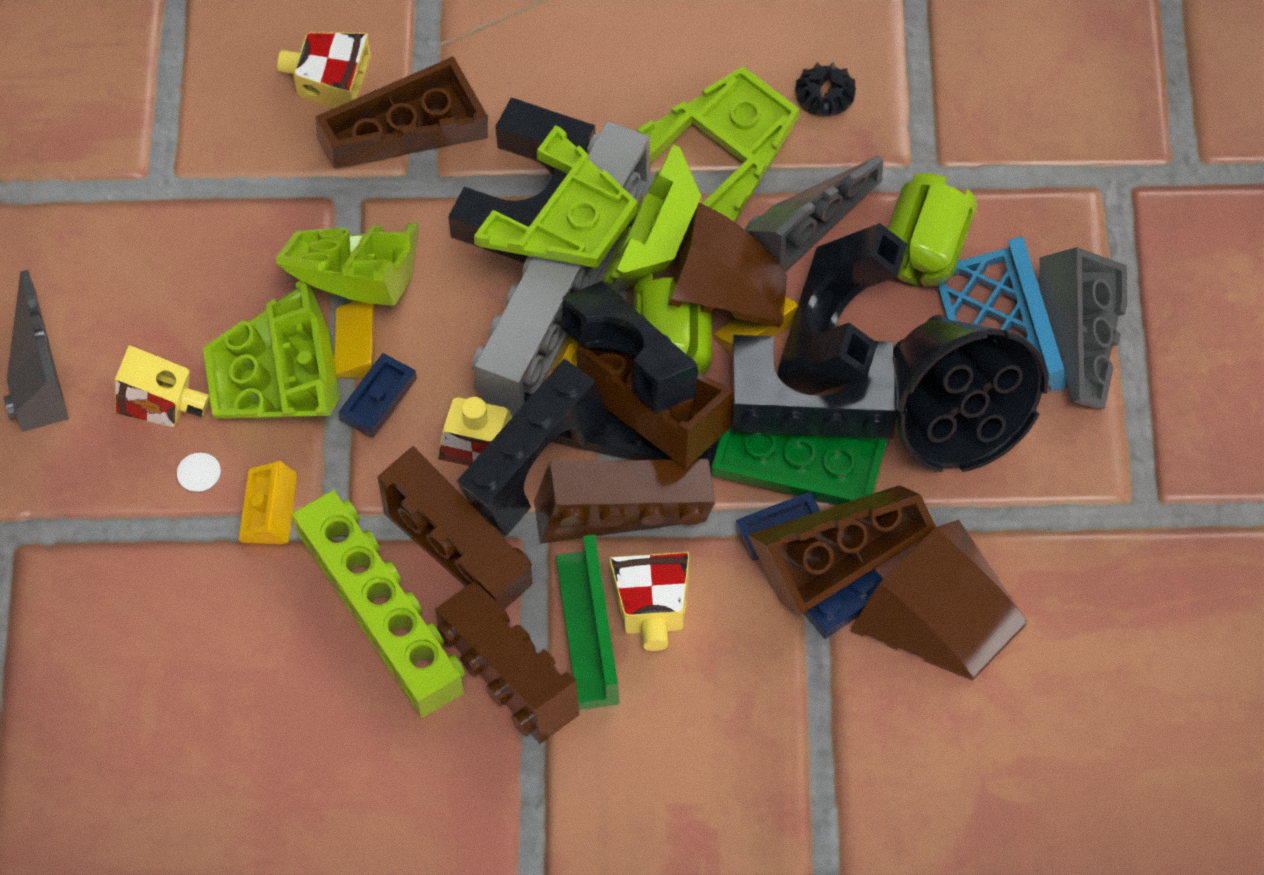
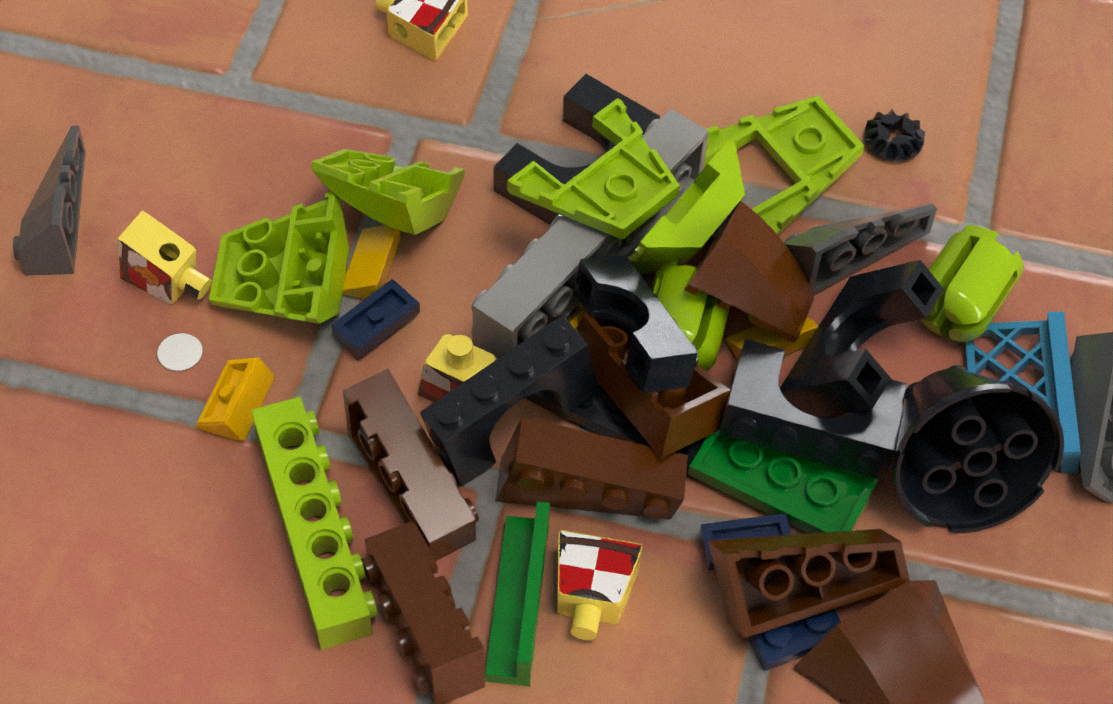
camera: 10 degrees right, 5 degrees down
reddish brown wedge [315,56,488,168] -> none

